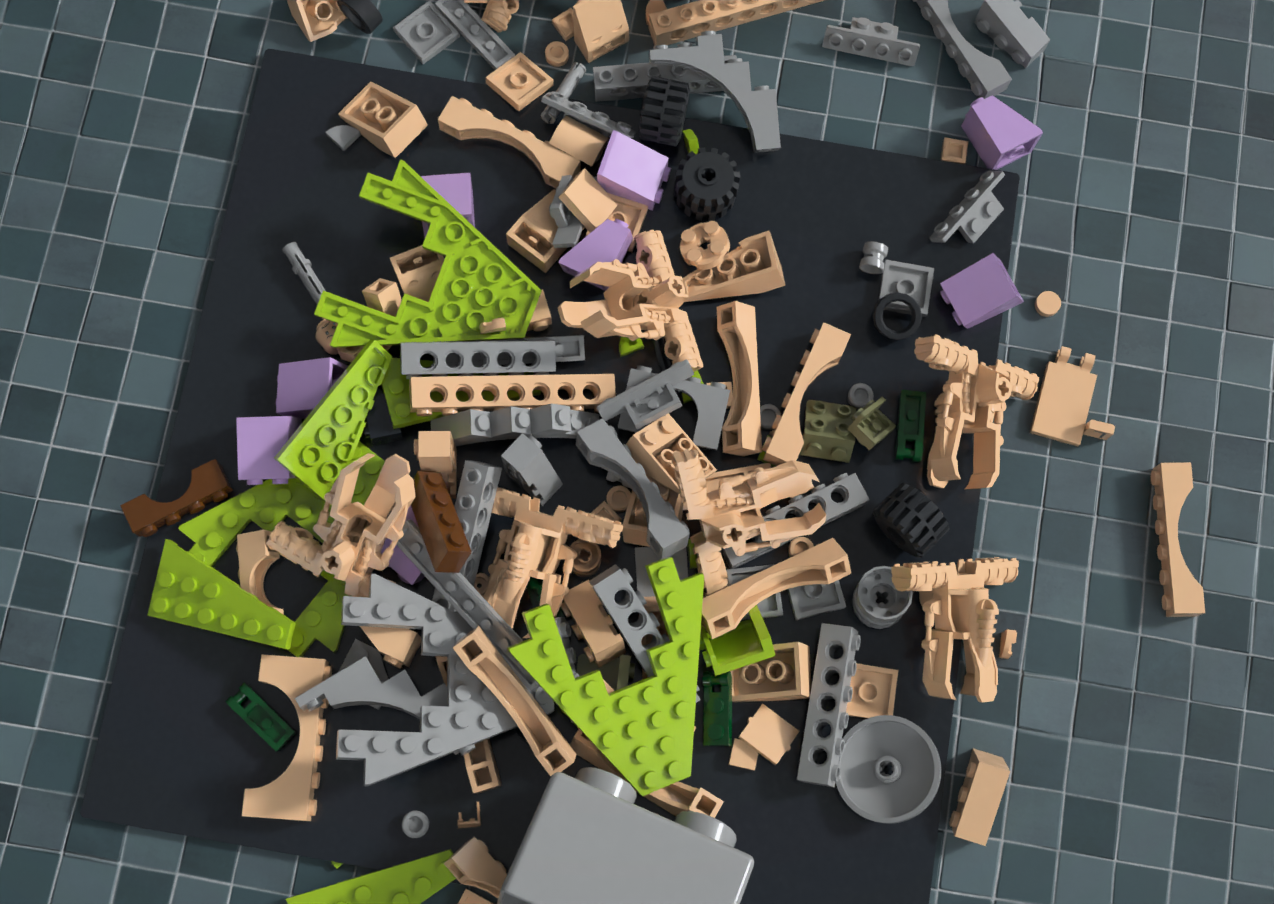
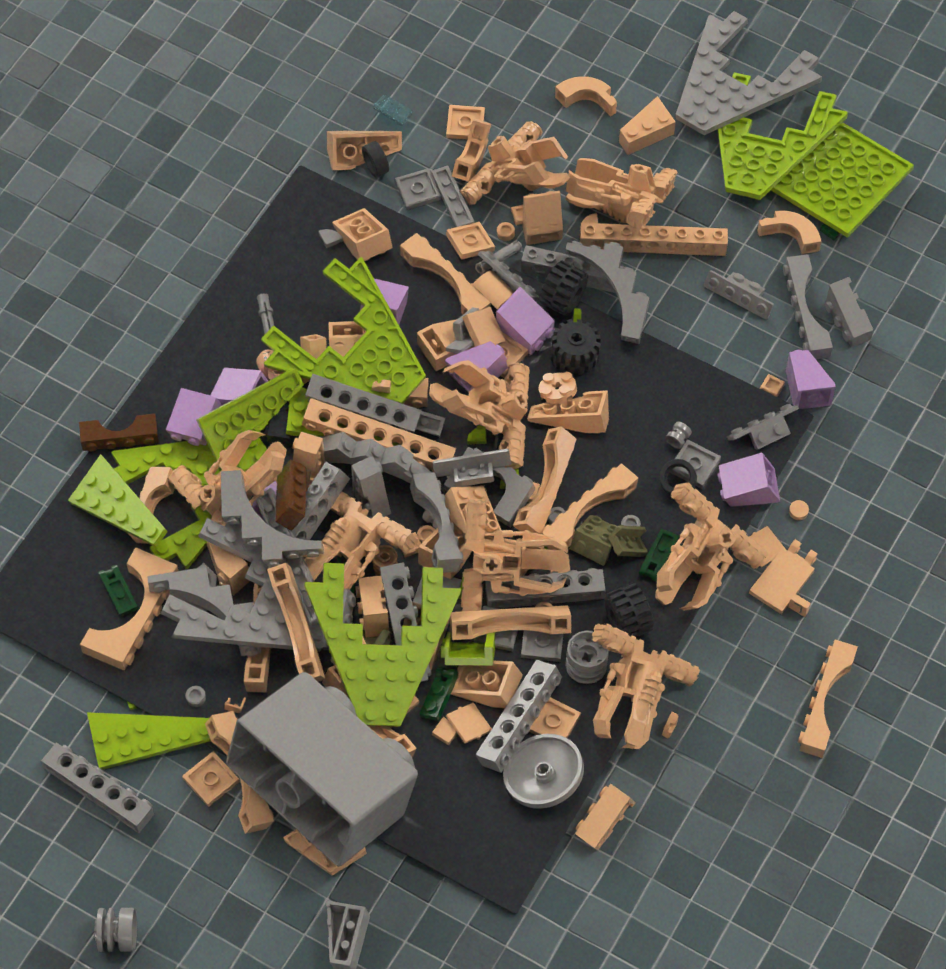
camera: 25 degrees right, 15 degrees down
none -> light grey arch [221,470,324,567]
none -> light nougat piece [750,526,786,568]

